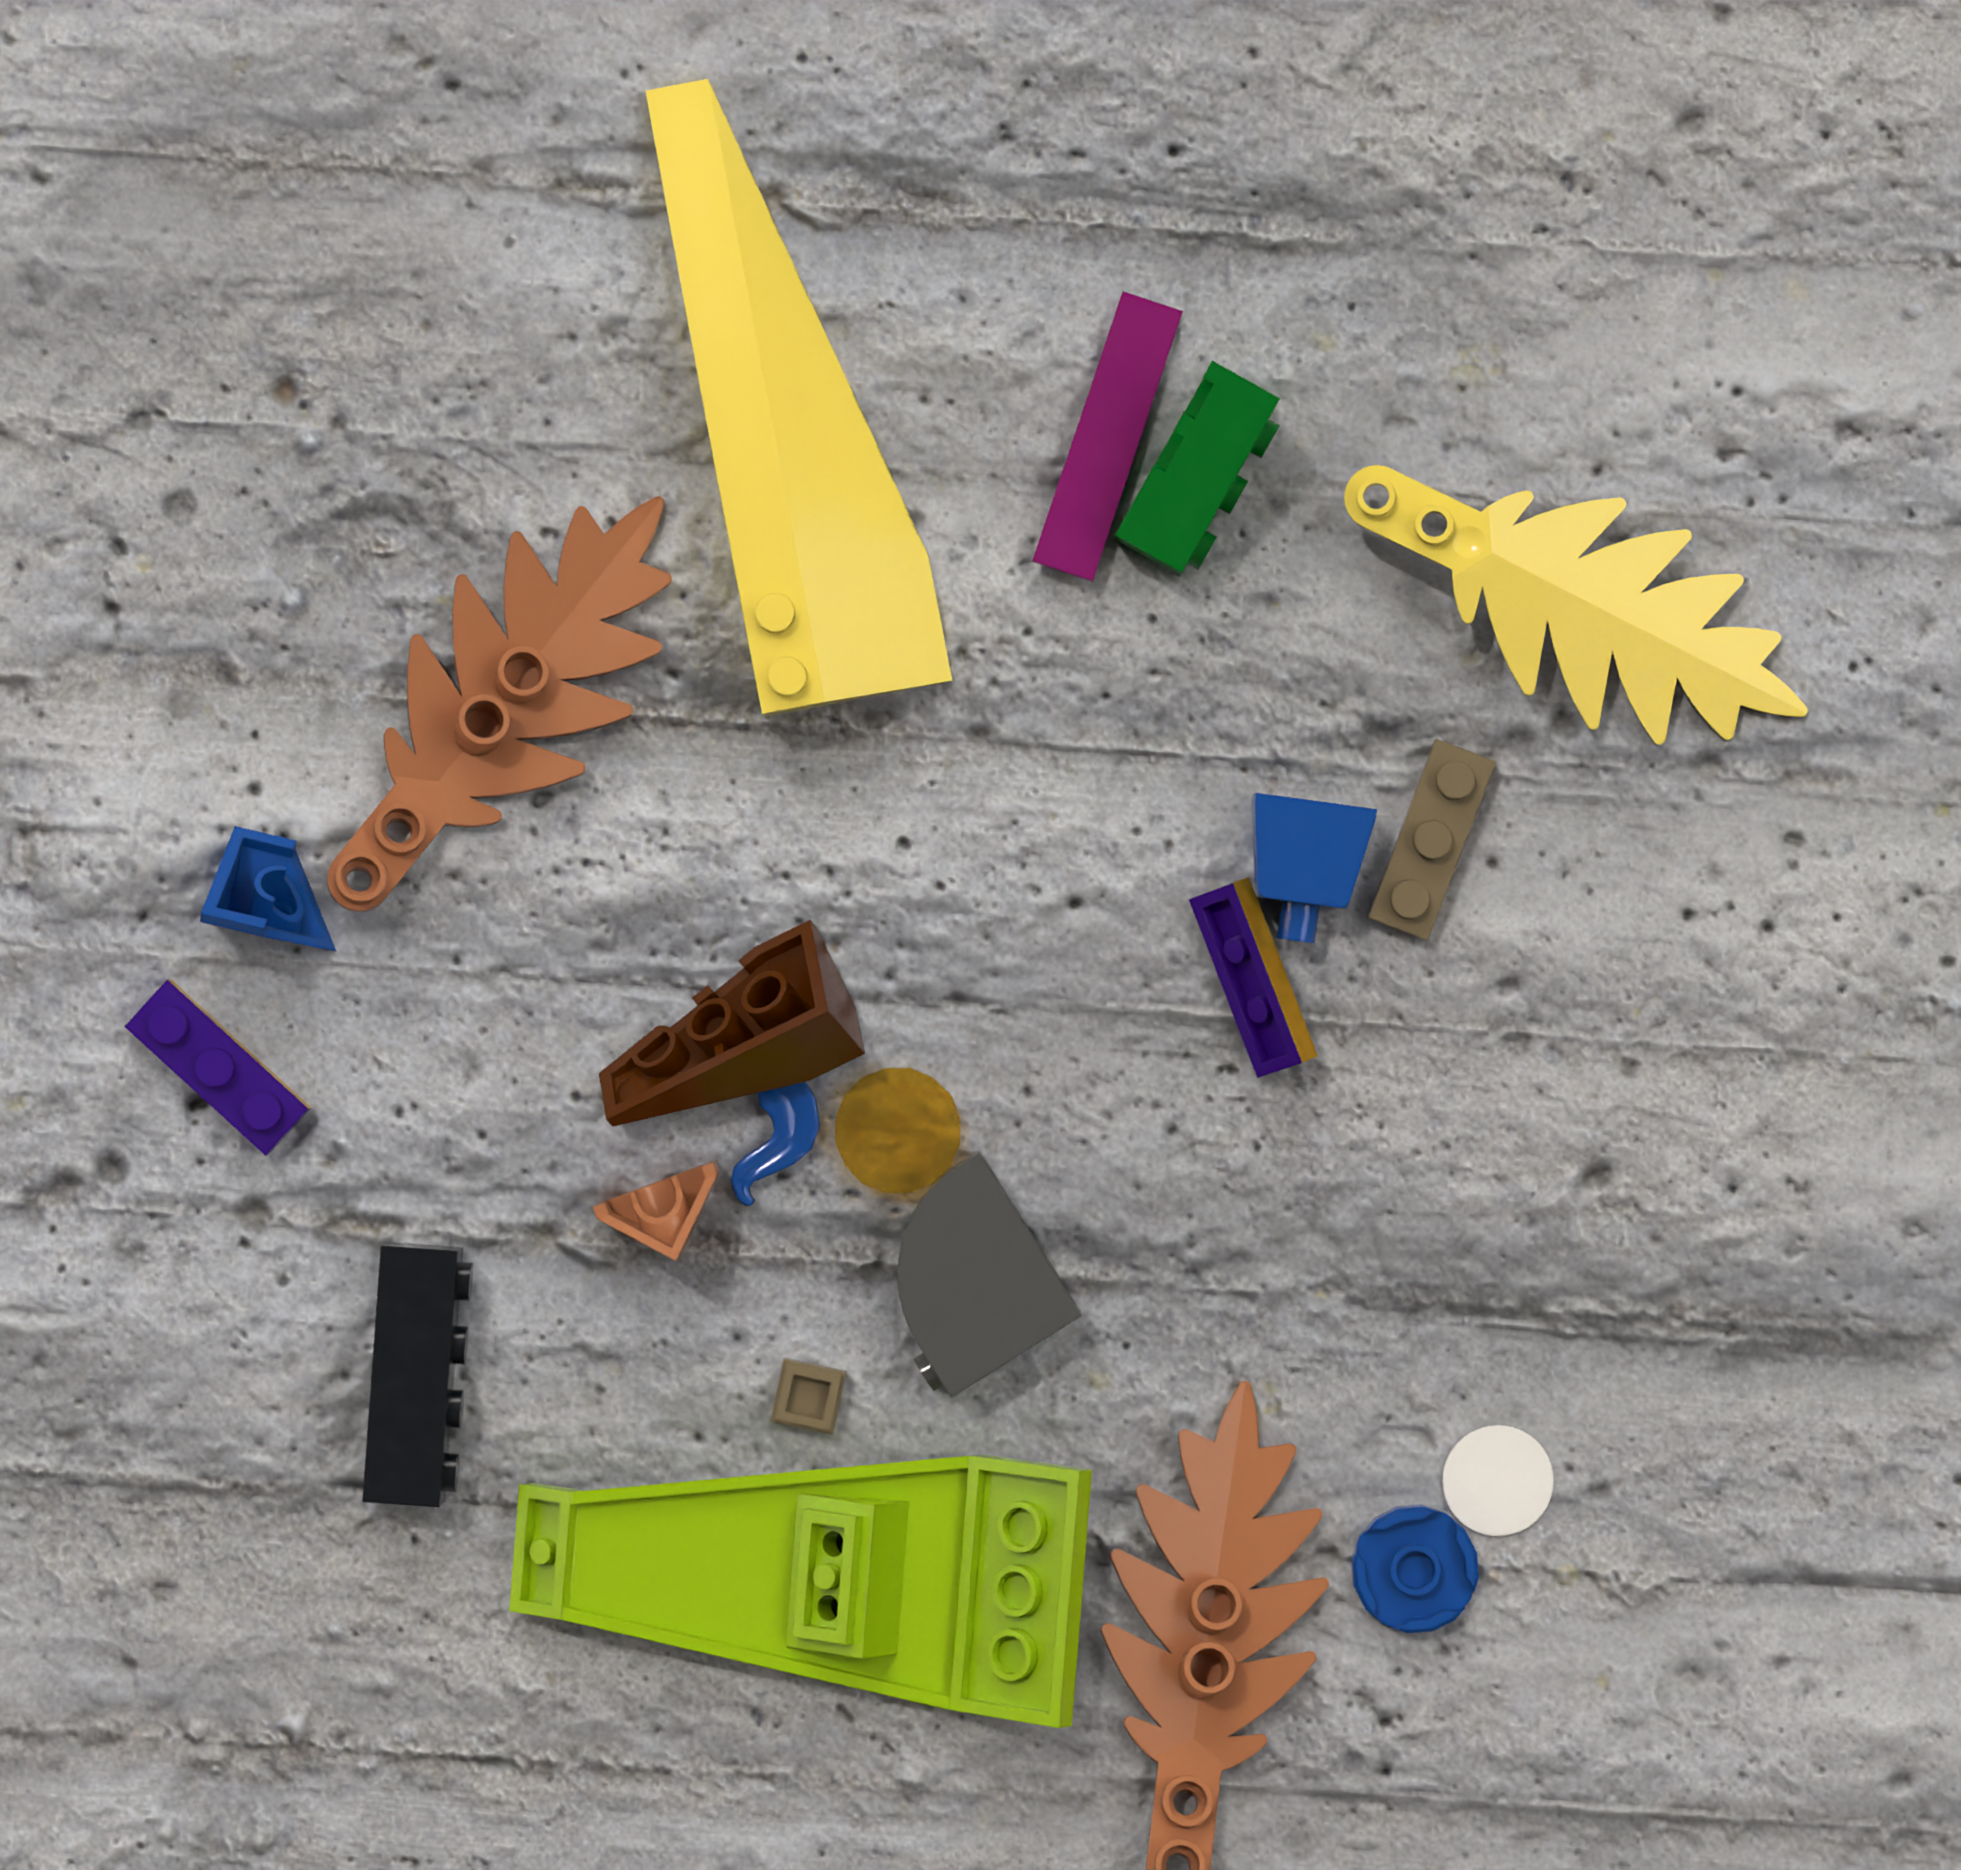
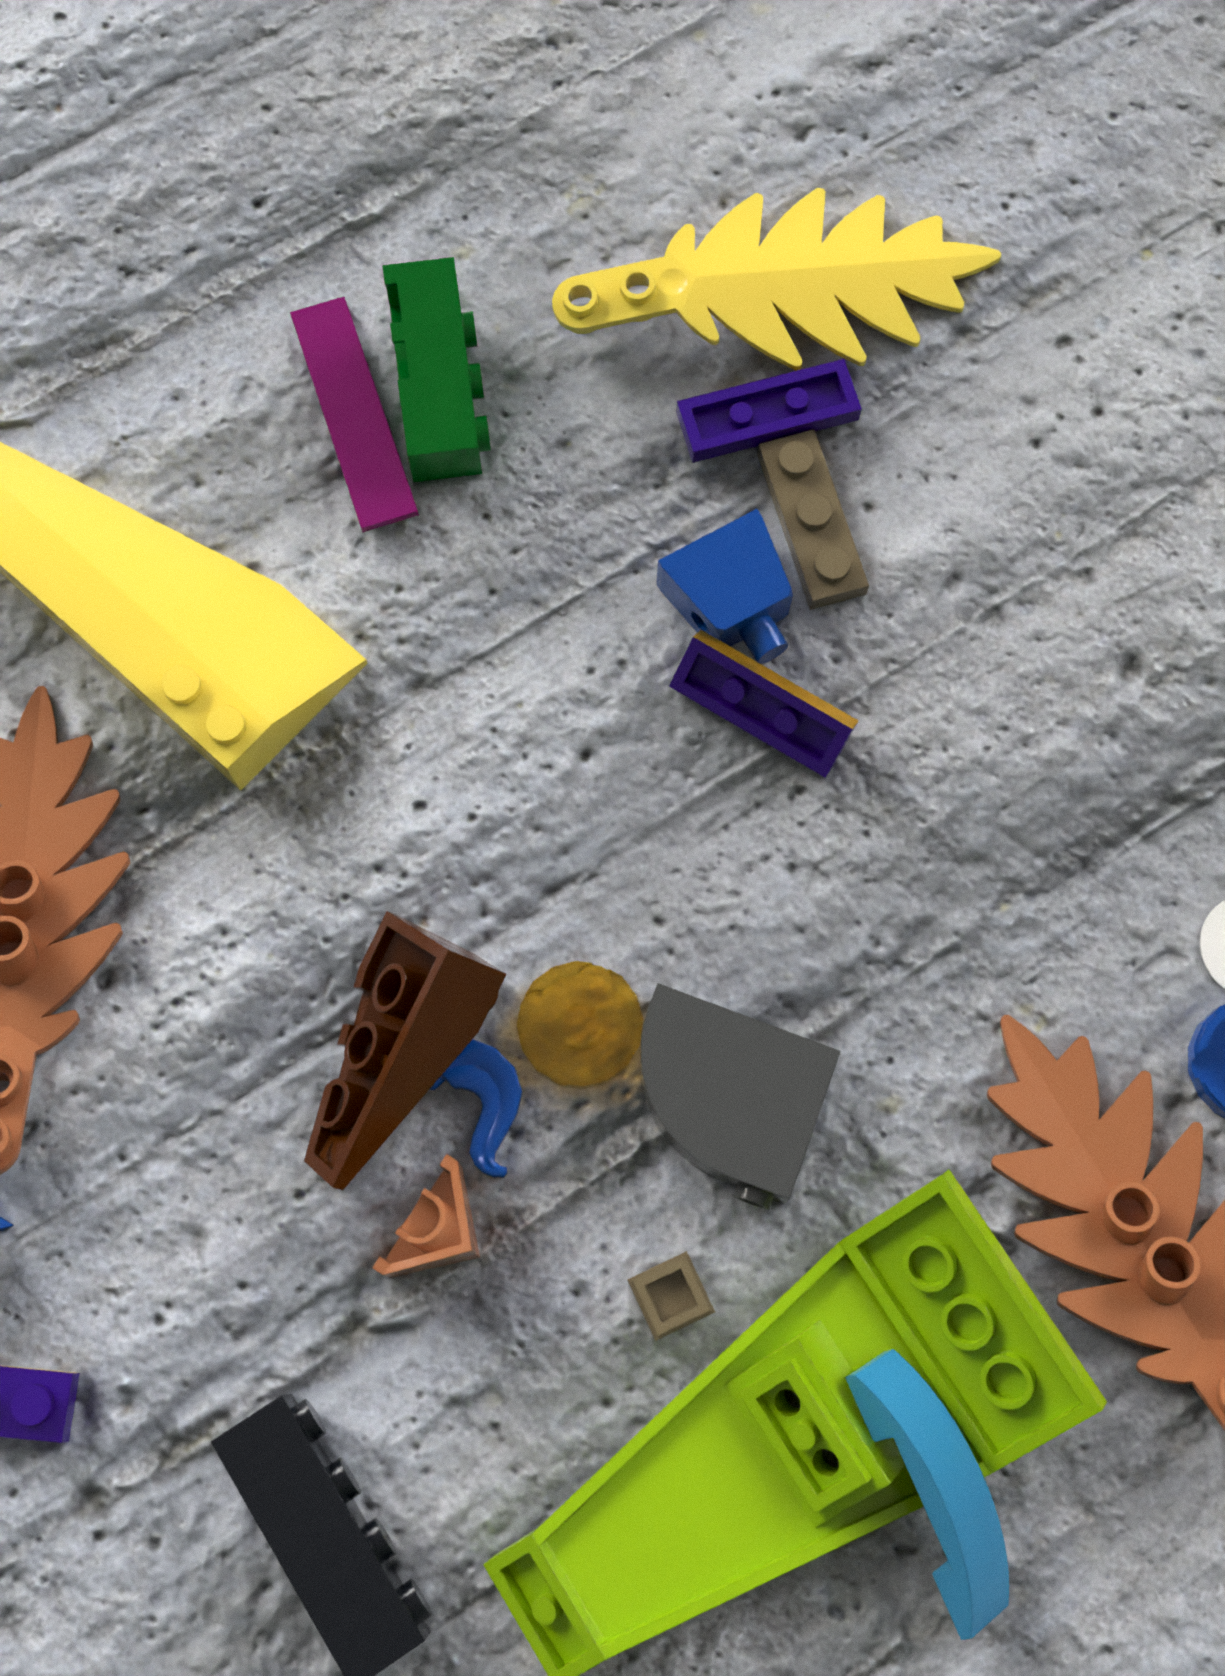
camera: 40 degrees left, 15 degrees down
none -> dark purple plate [676,359,862,463]
none -> dark azure slope [845,1349,1009,1640]

